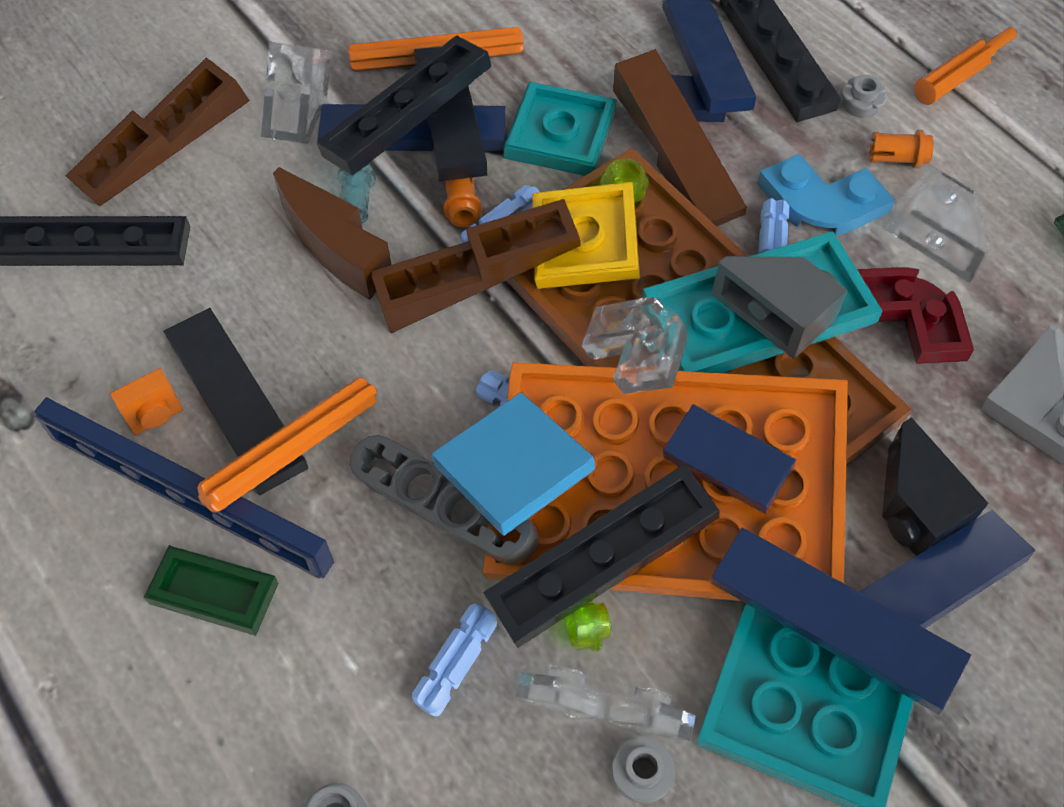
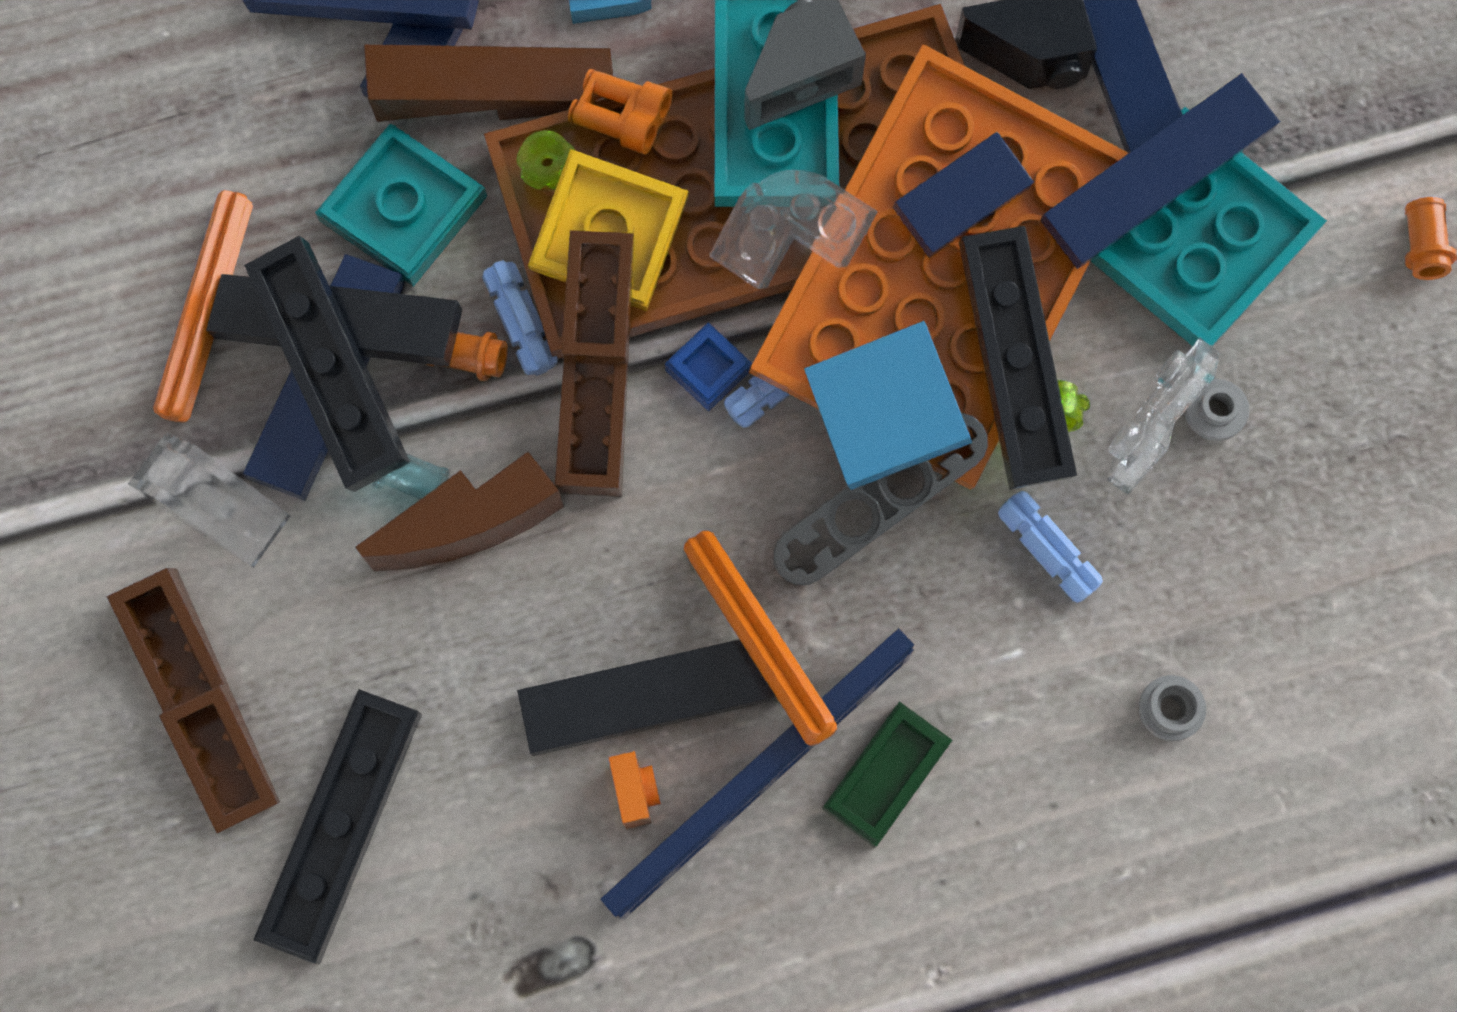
camera: 70 degrees left, 15 degrees up
light blue axle [758,198,789,254] -> none
none -> orange piece [568,69,672,155]
none -> blue tile [665,322,752,412]

